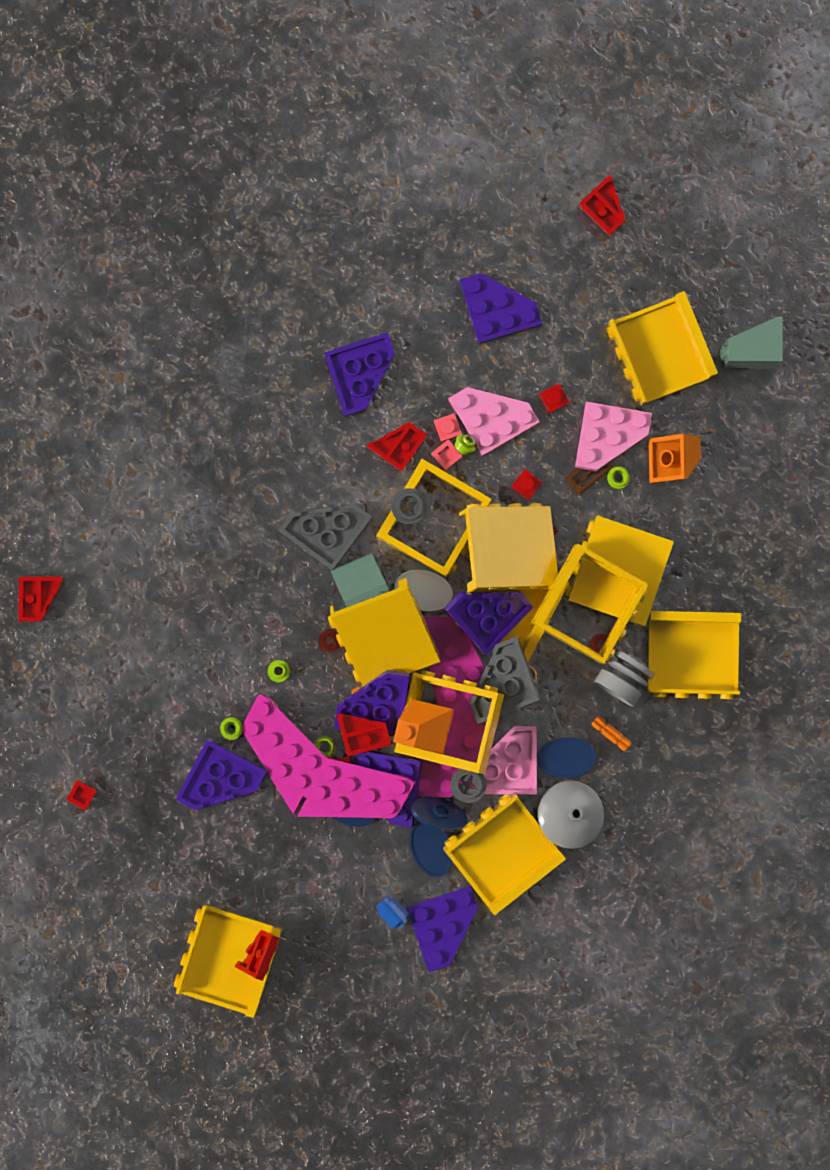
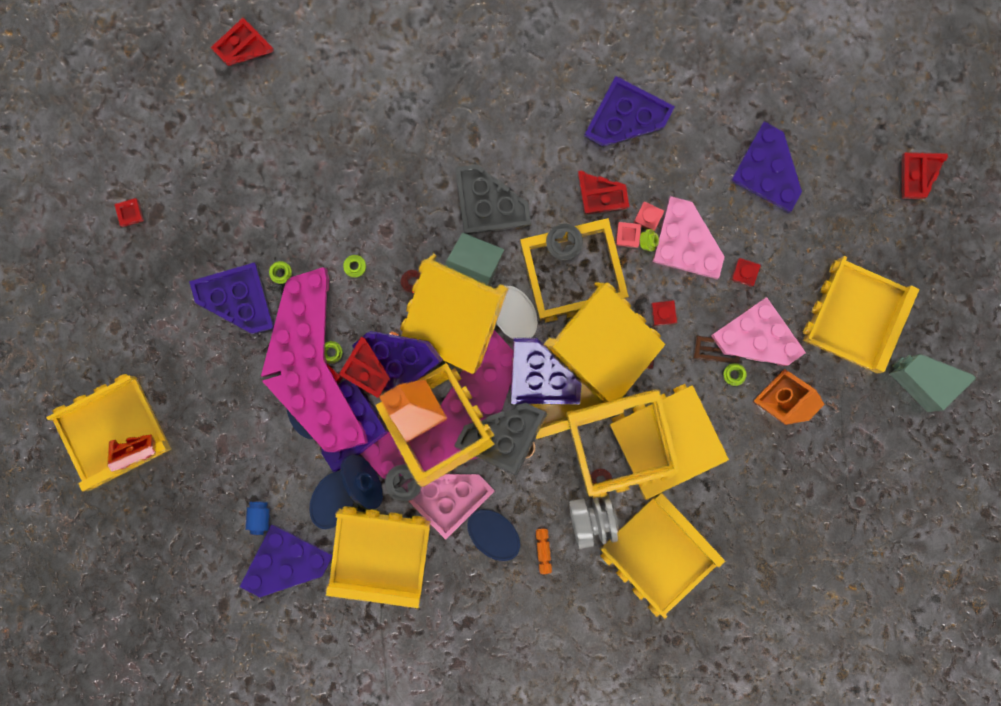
camera: 40 degrees right, 0 degrees up
light grey dish [538,781,604,849] -> none

